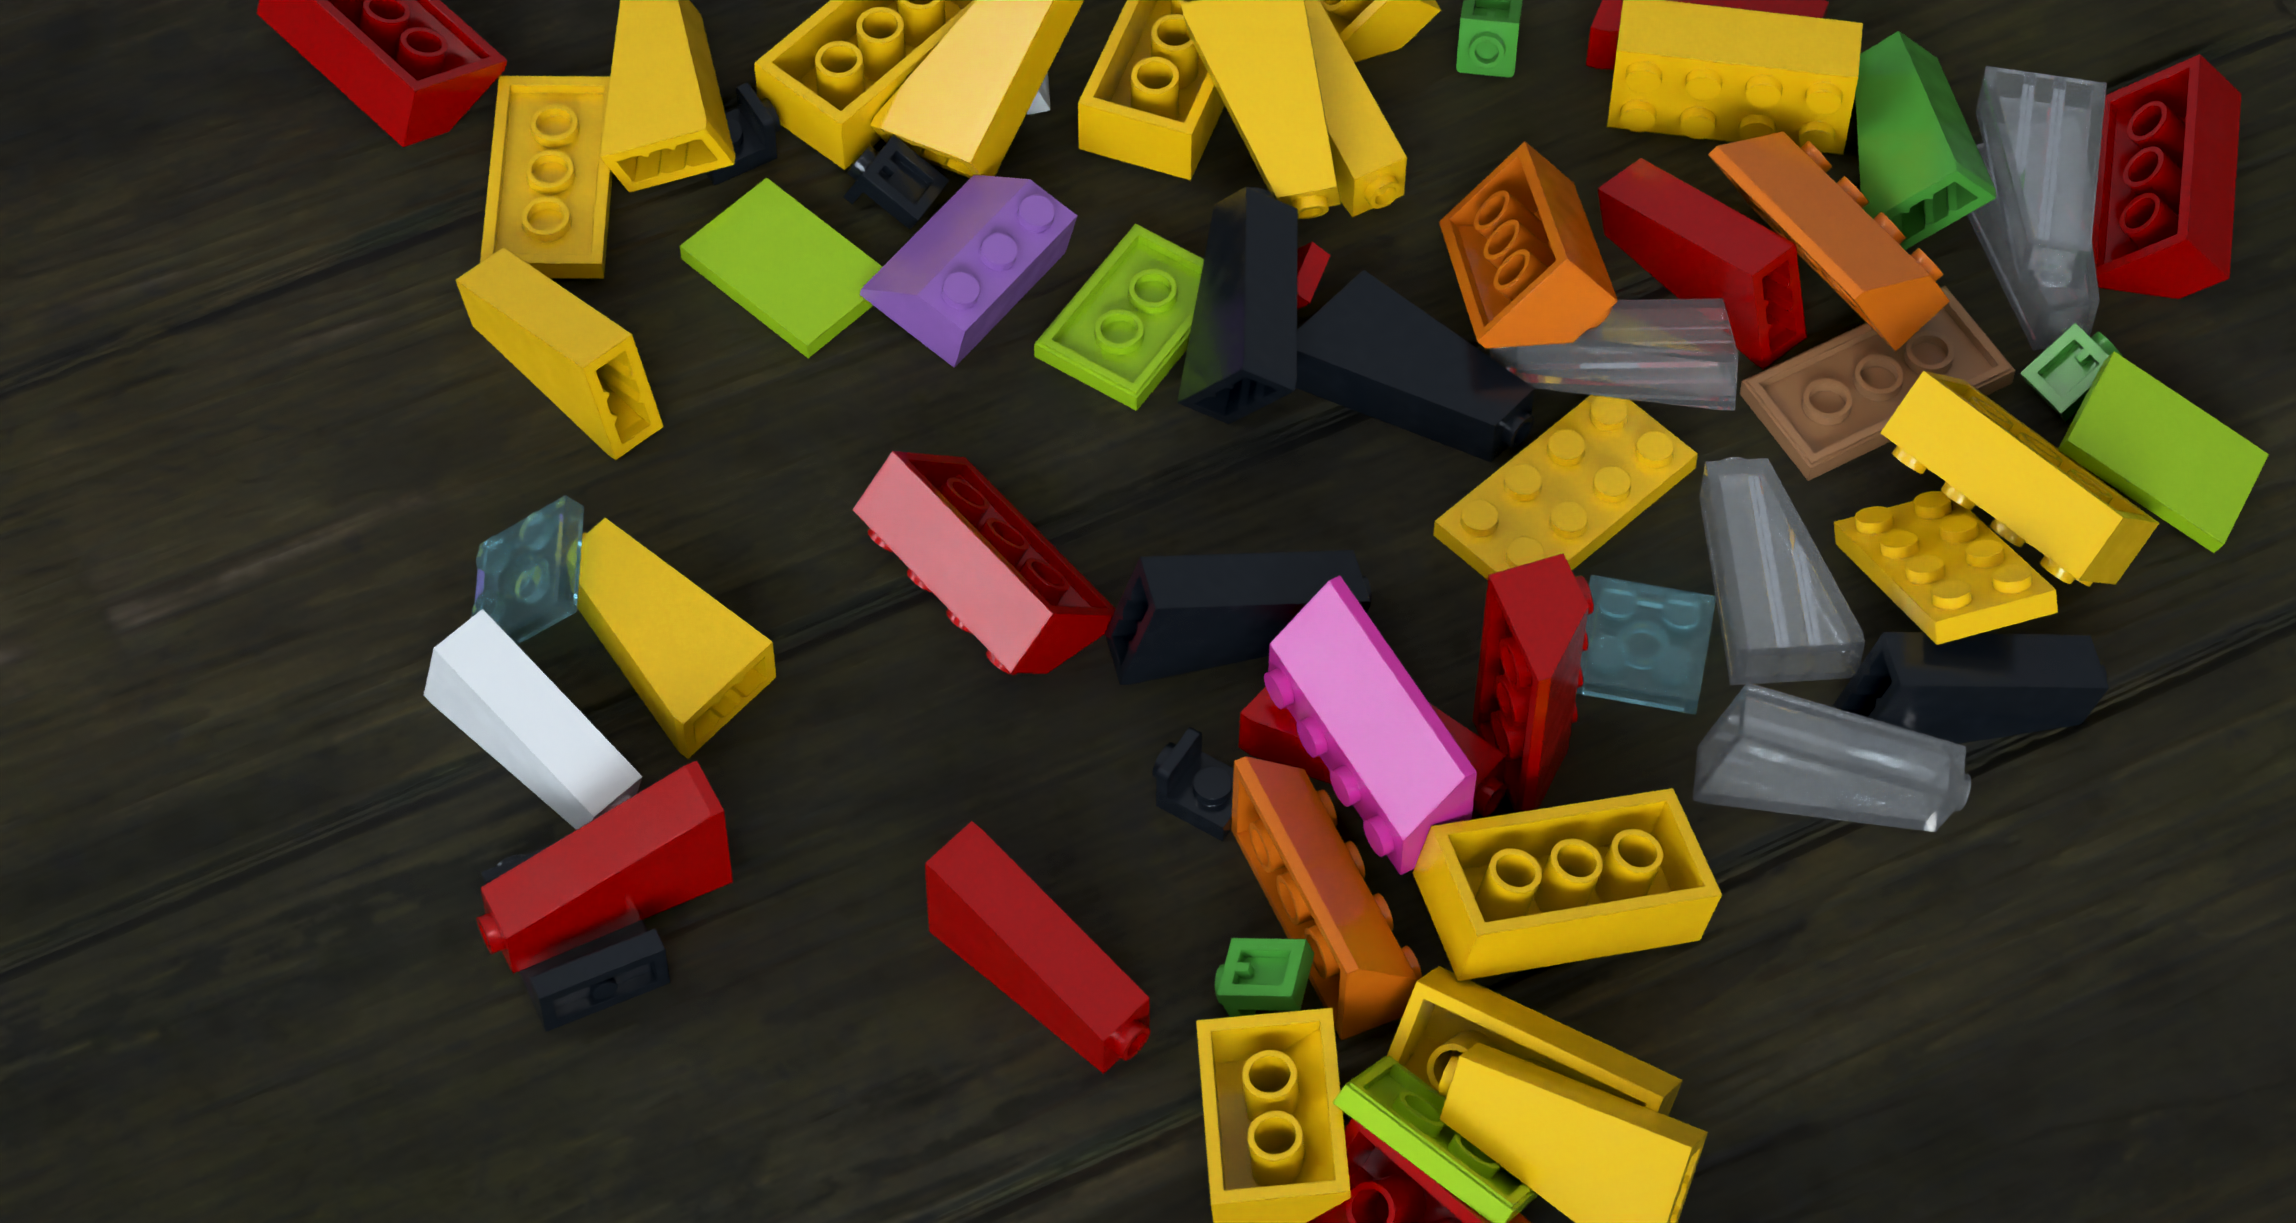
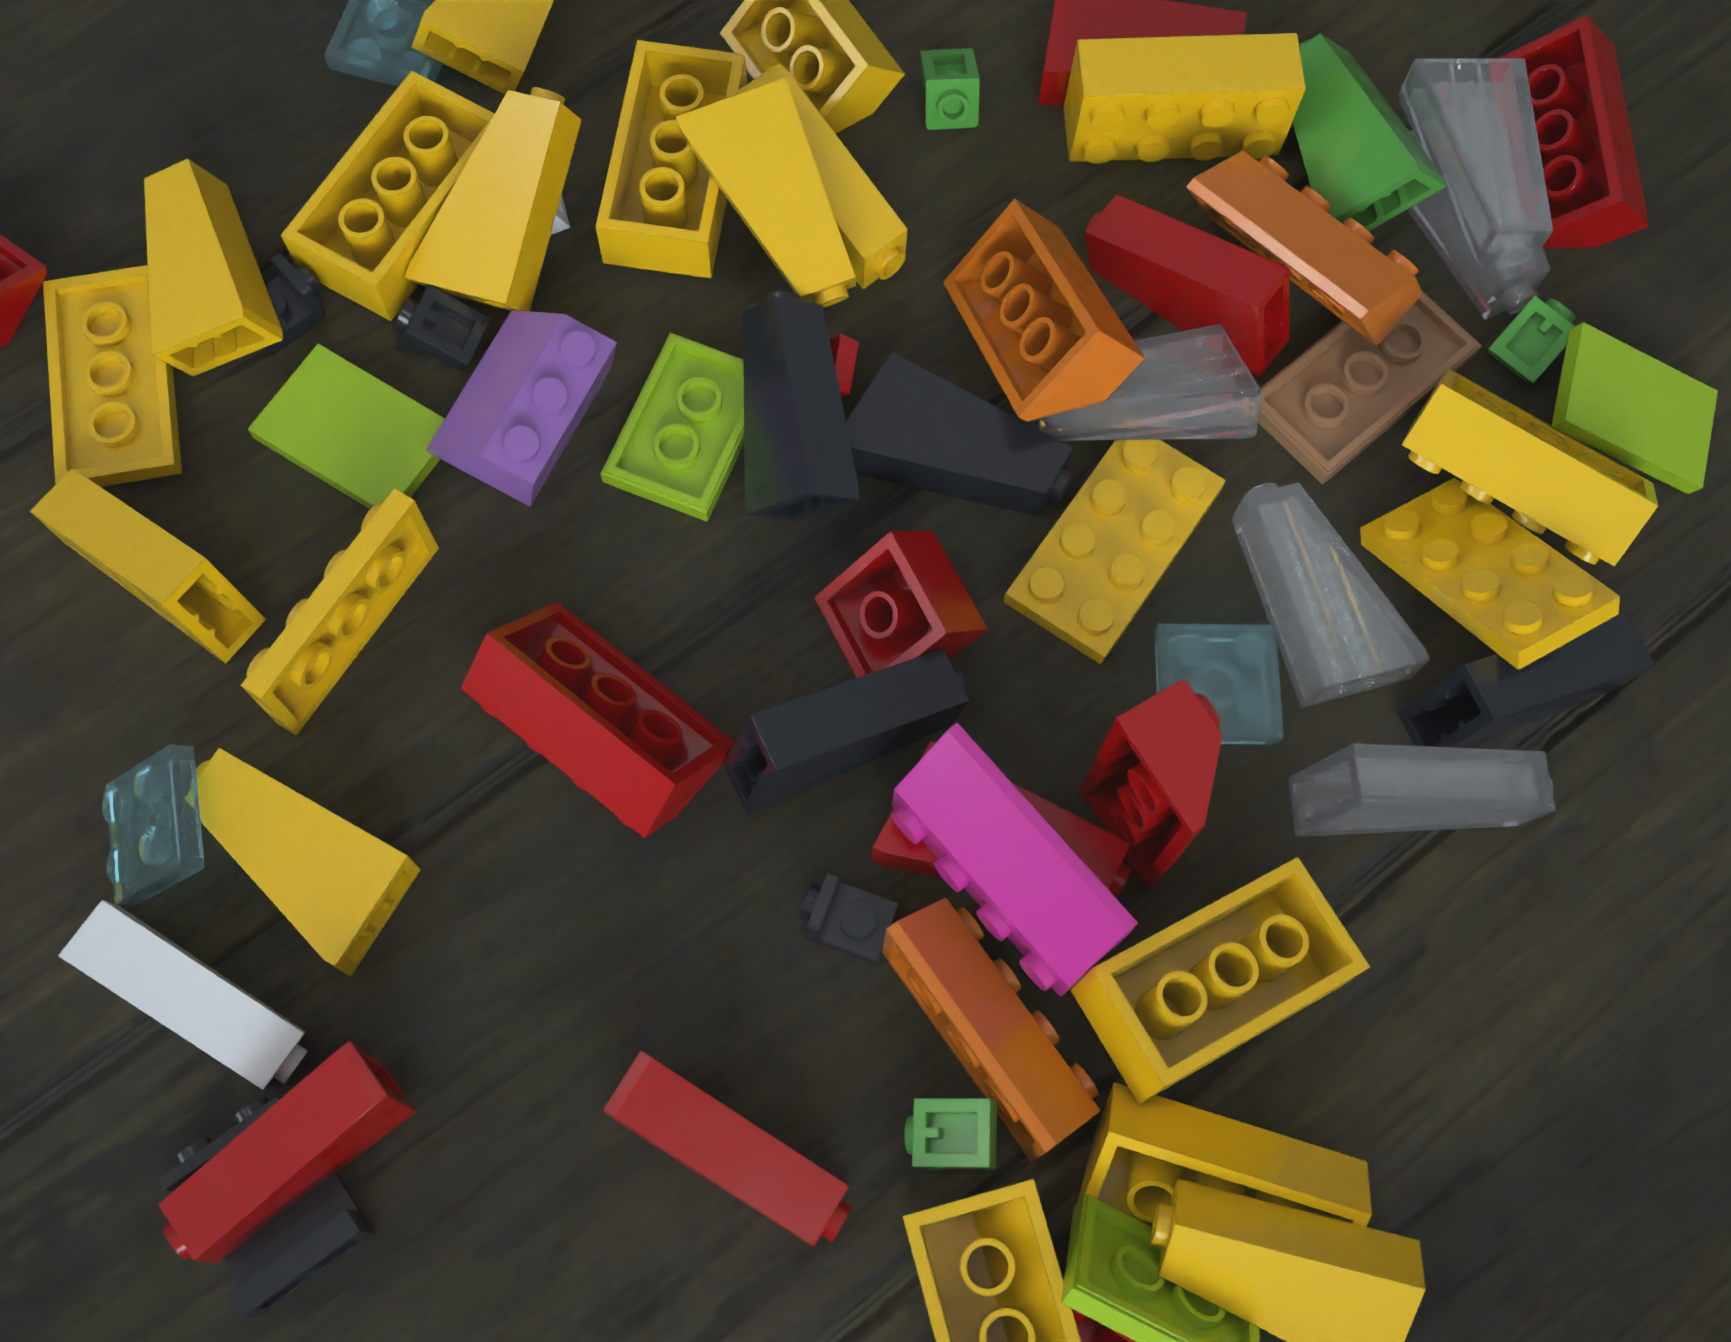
camera: 15 degrees left, 15 degrees up
none -> yellow plate [241,488,439,735]
none -> red slope [814,531,988,678]

